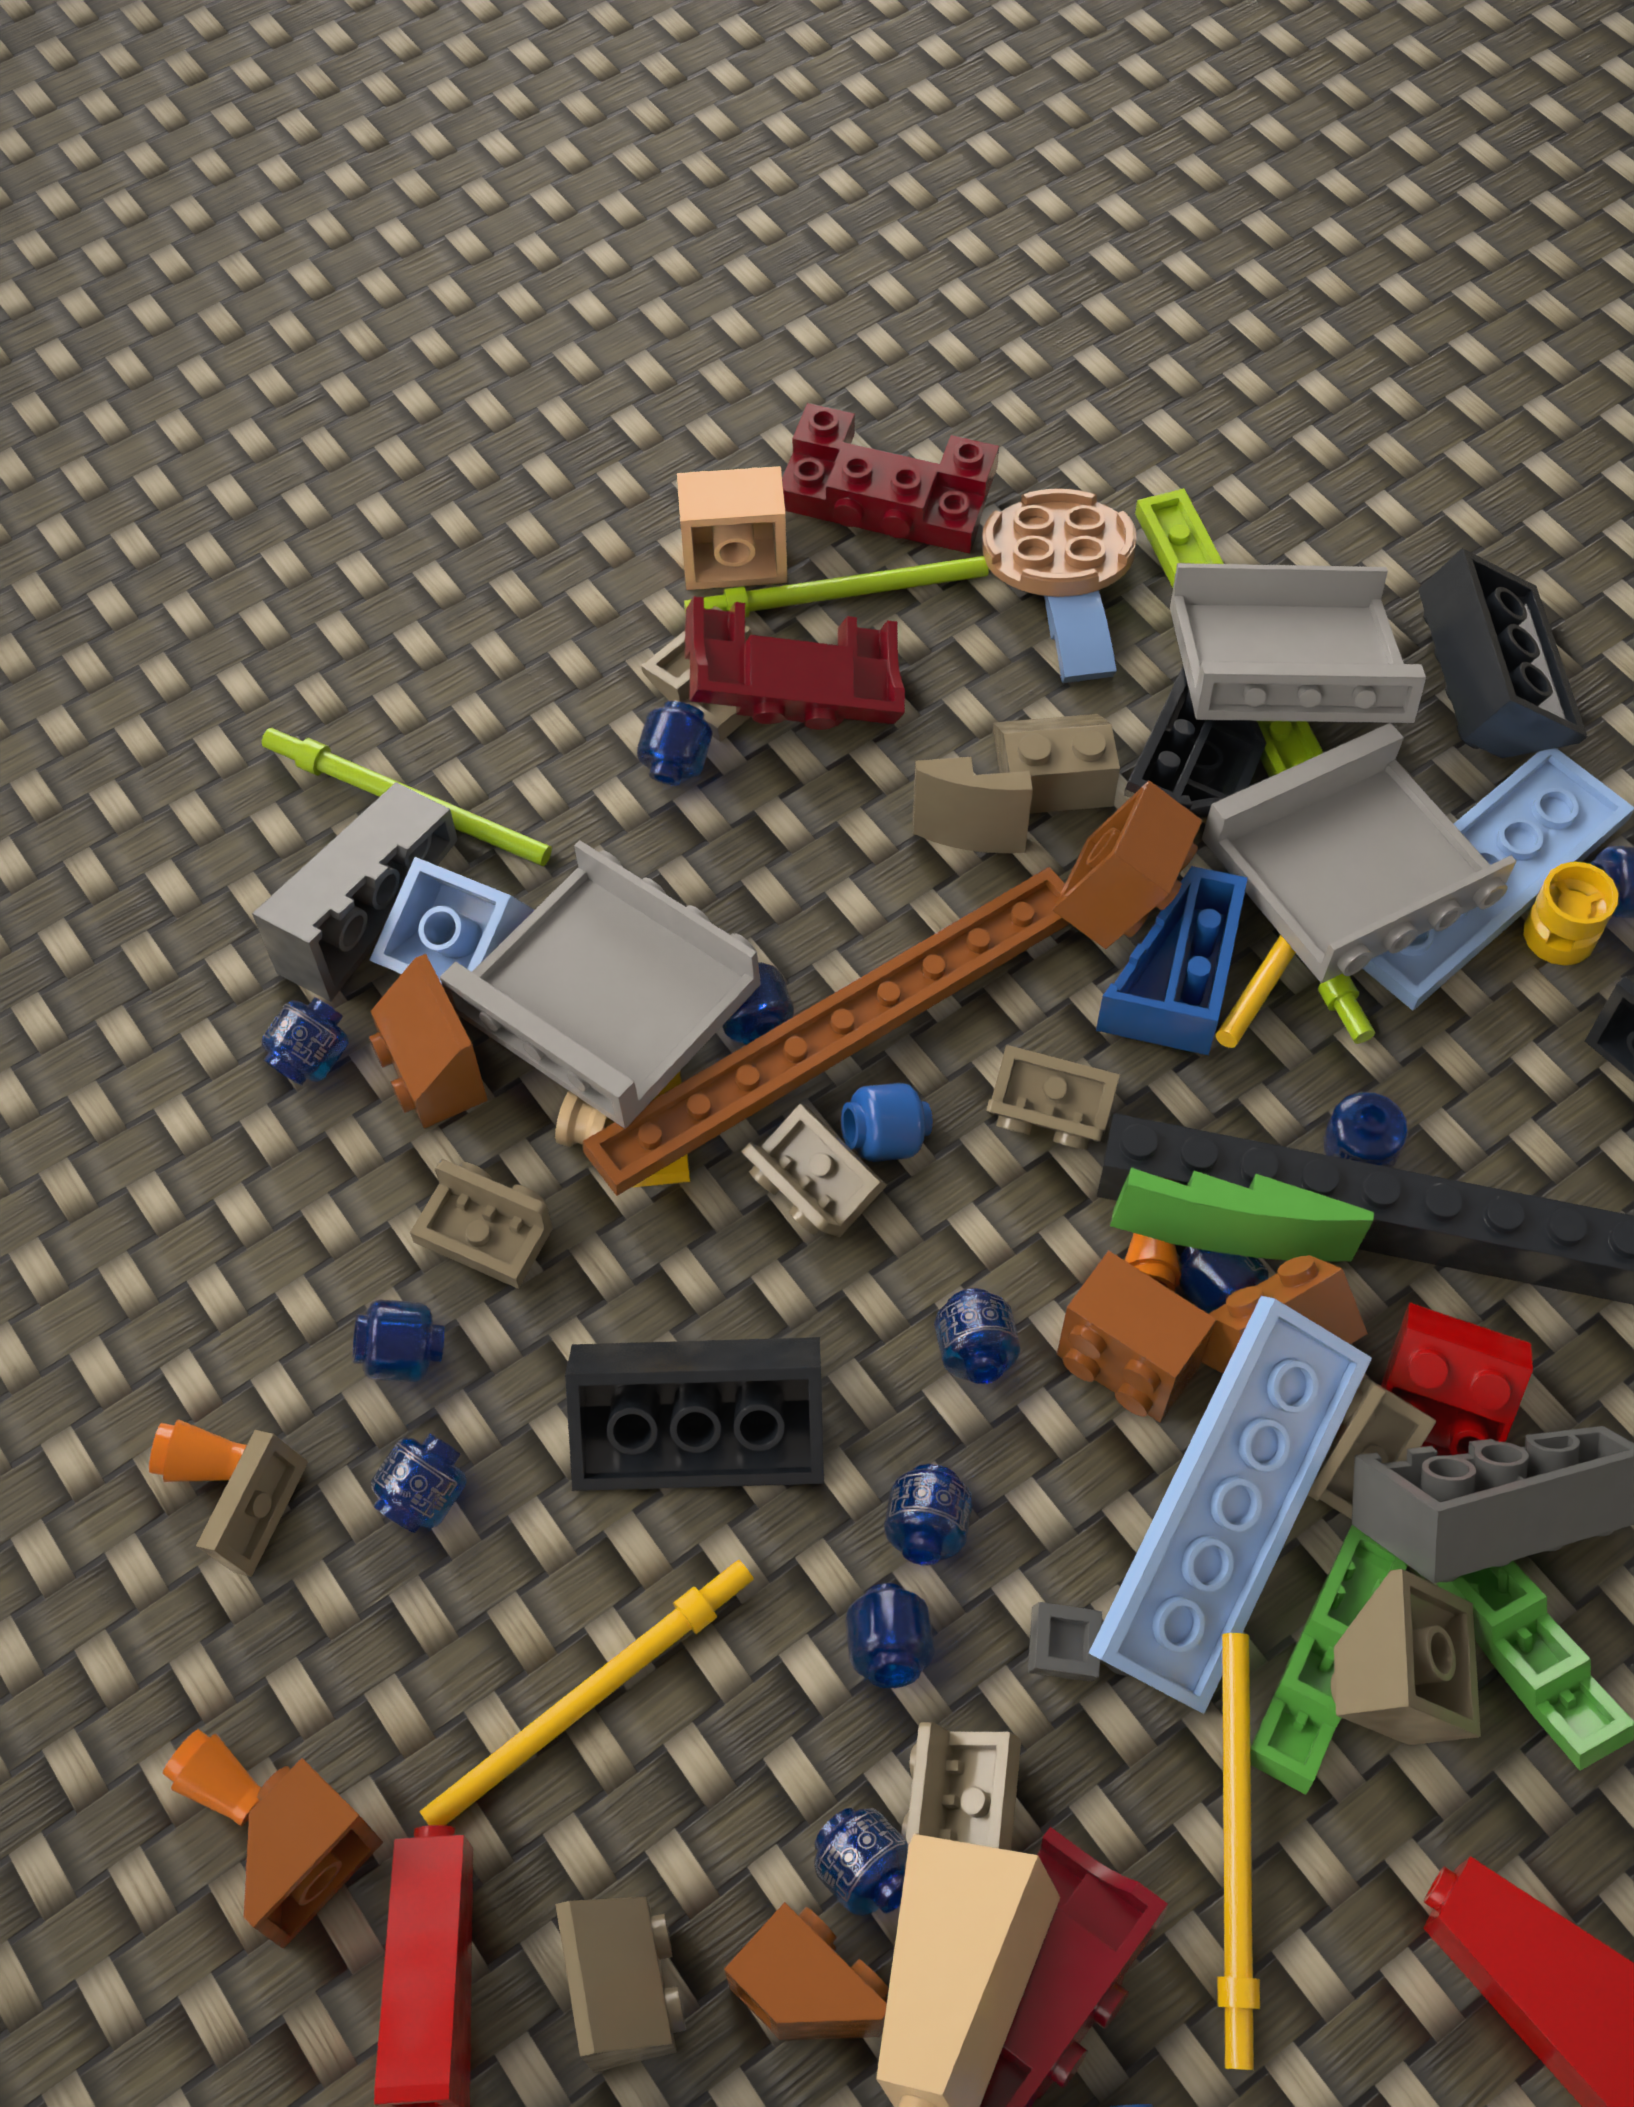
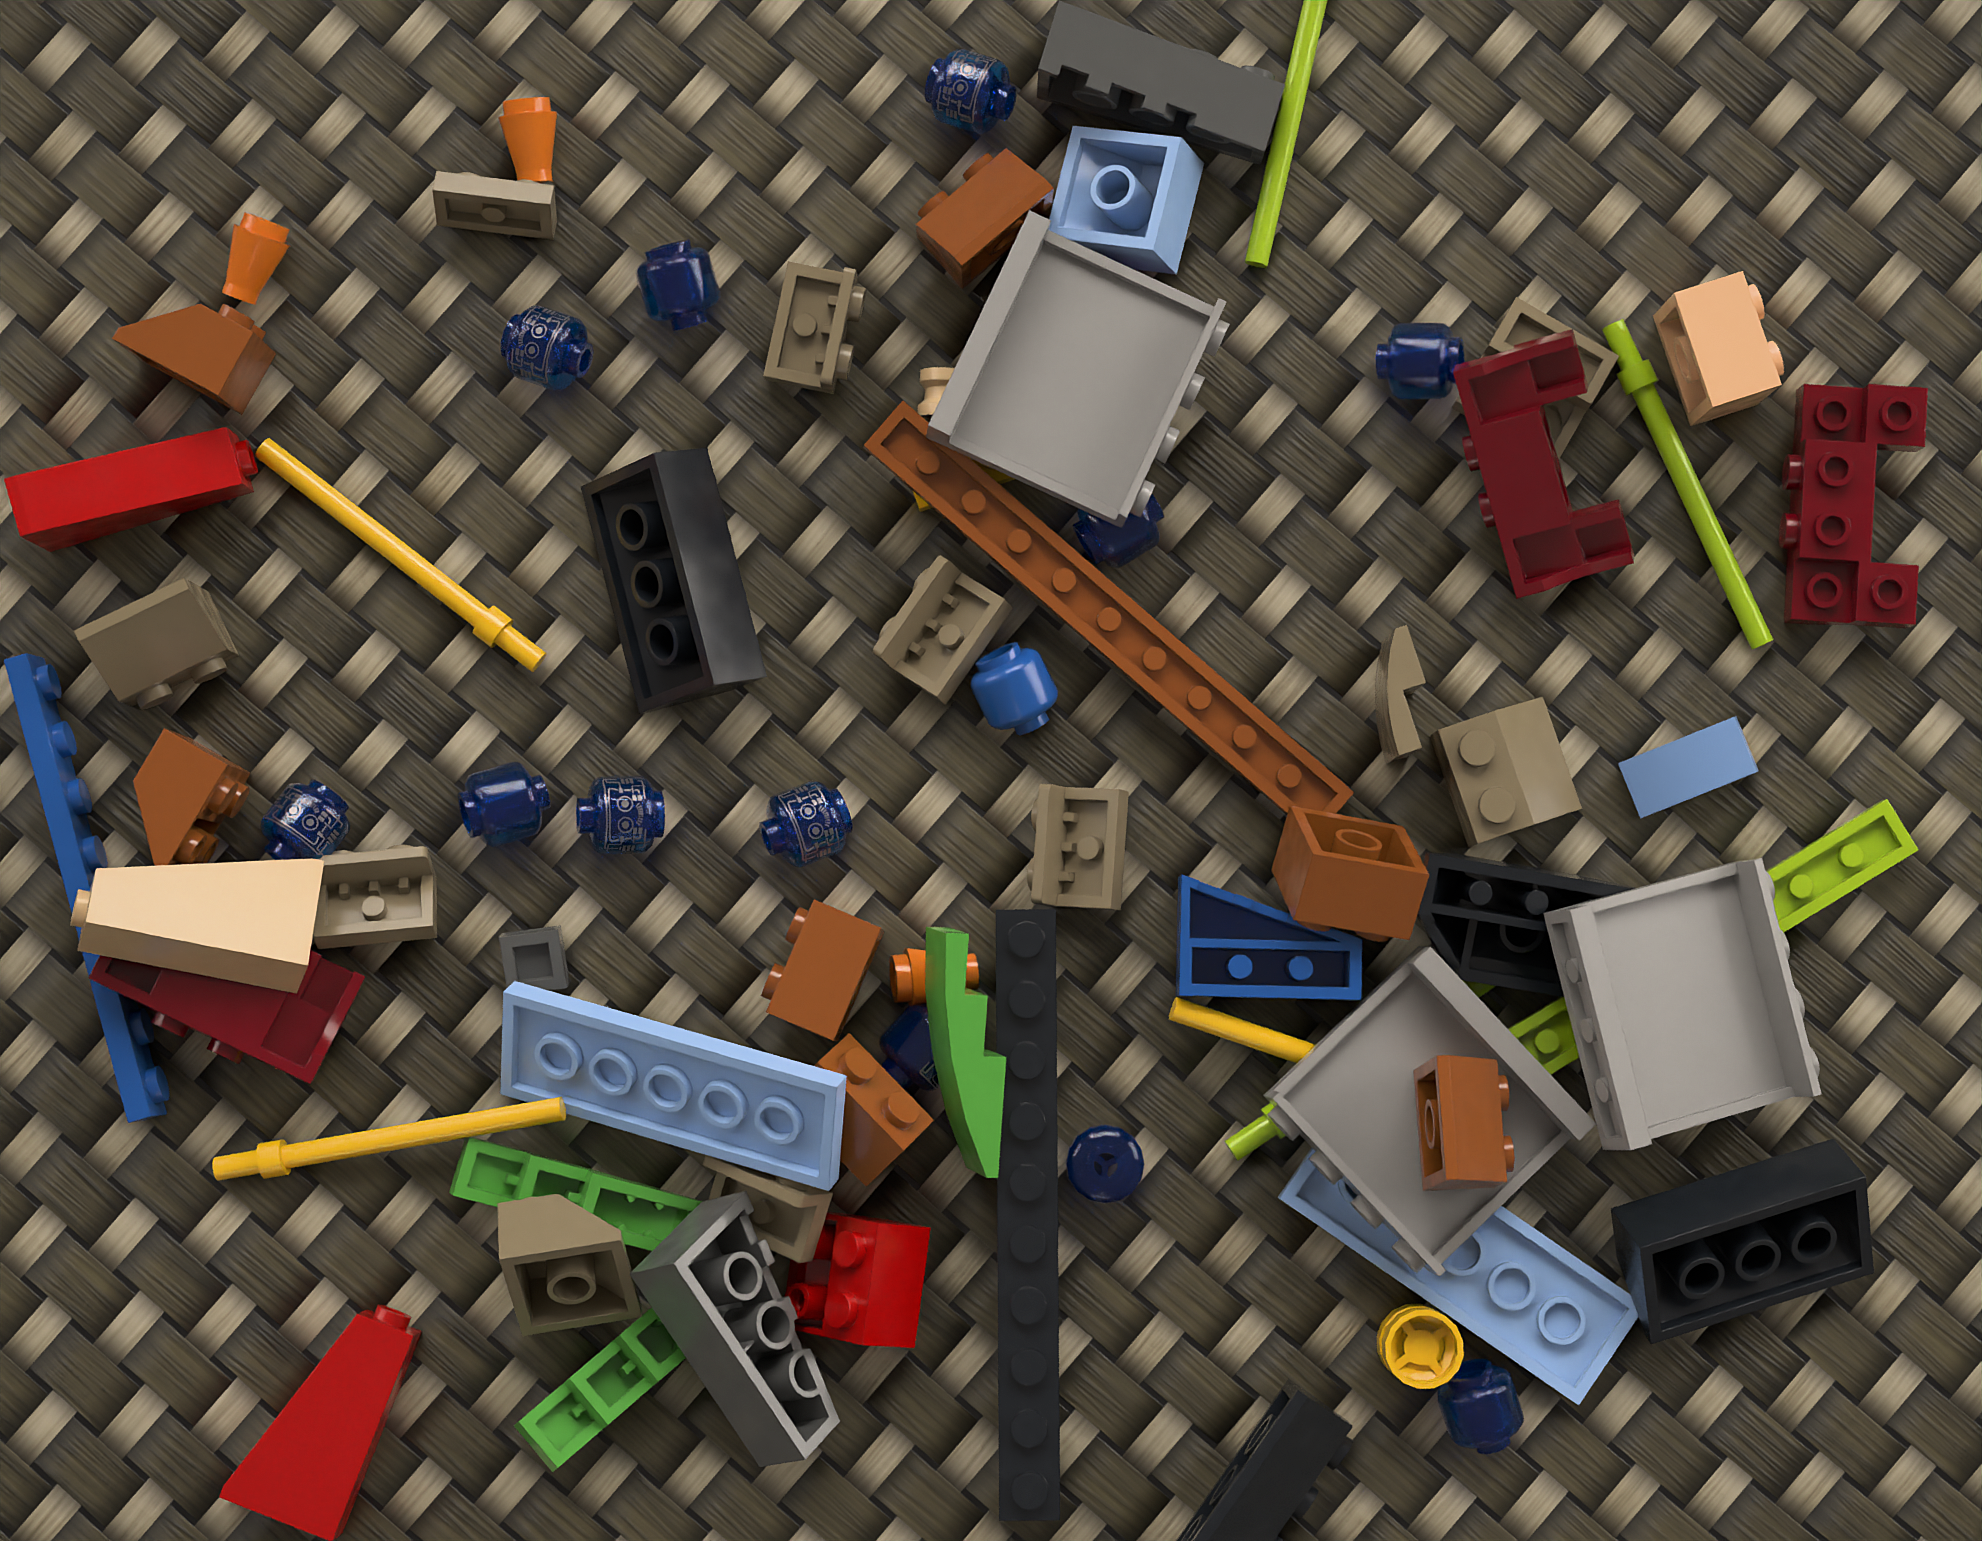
camera: 75 degrees right, 25 degrees up
medium nougat tile [982,489,1136,597] -> none
none -> dark orange slope [1413,1055,1515,1191]

